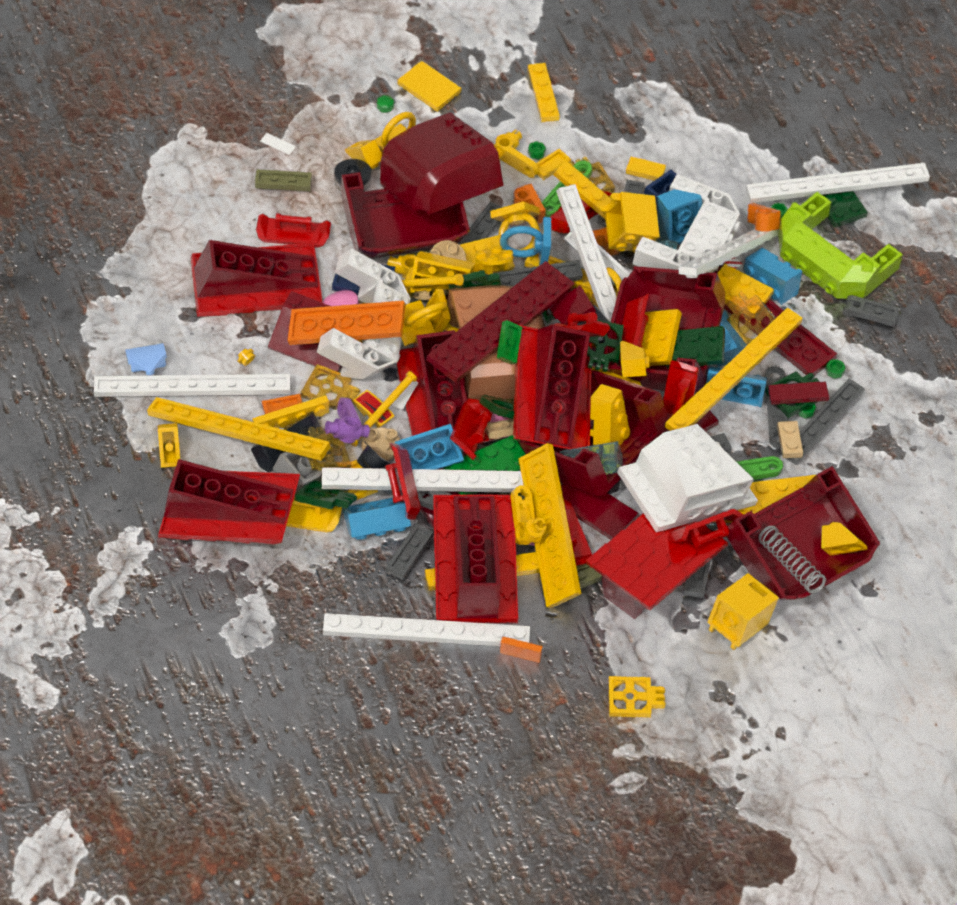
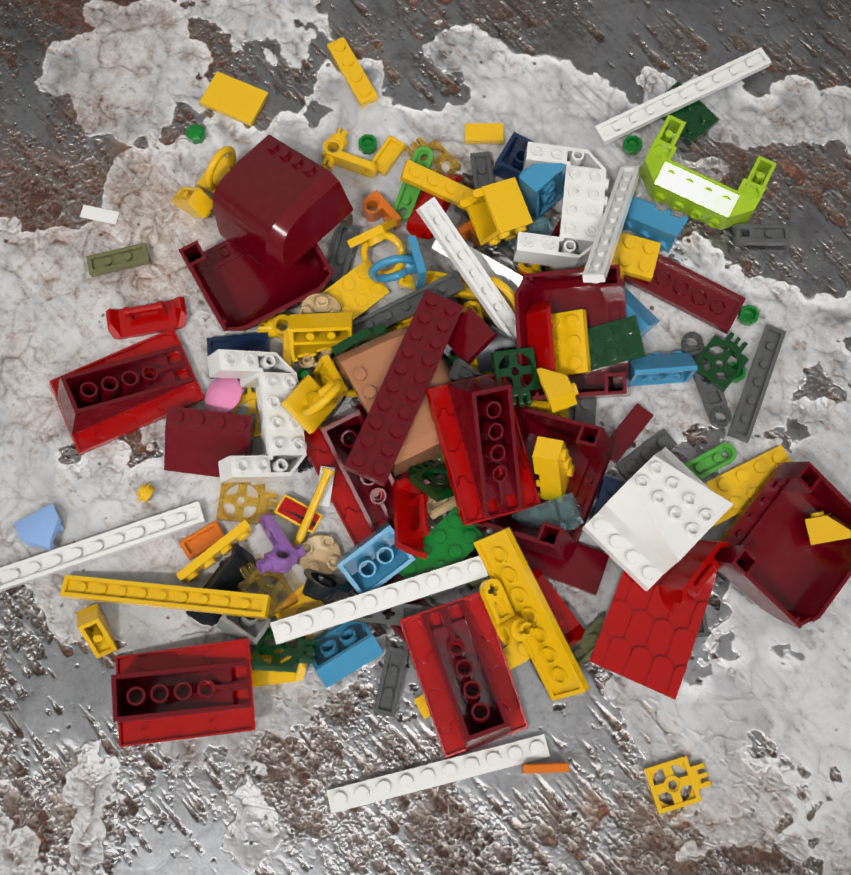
camera: 15 degrees left, 20 degrees up
orange plate [287,300,406,345] -> none
black piece [334,159,371,191] -> none
red piece [385,443,421,520] -> none
yellow bar [402,274,464,287] -> none
yellow plate [476,245,514,275] -> none
green plate [497,320,522,365] -> none
red piece [546,312,610,337] -> none
red piece [663,360,699,419] -> none
yellow plate [665,307,803,431] -> none
yellow container [707,573,779,650] -> none
clear yellow piece [727,291,776,345] -> none
orange plate [747,203,781,232] -> none
light grey piece [759,525,826,593] -> none
dark red tile [768,381,829,405] -> none
tan plate [777,421,803,458] -> none

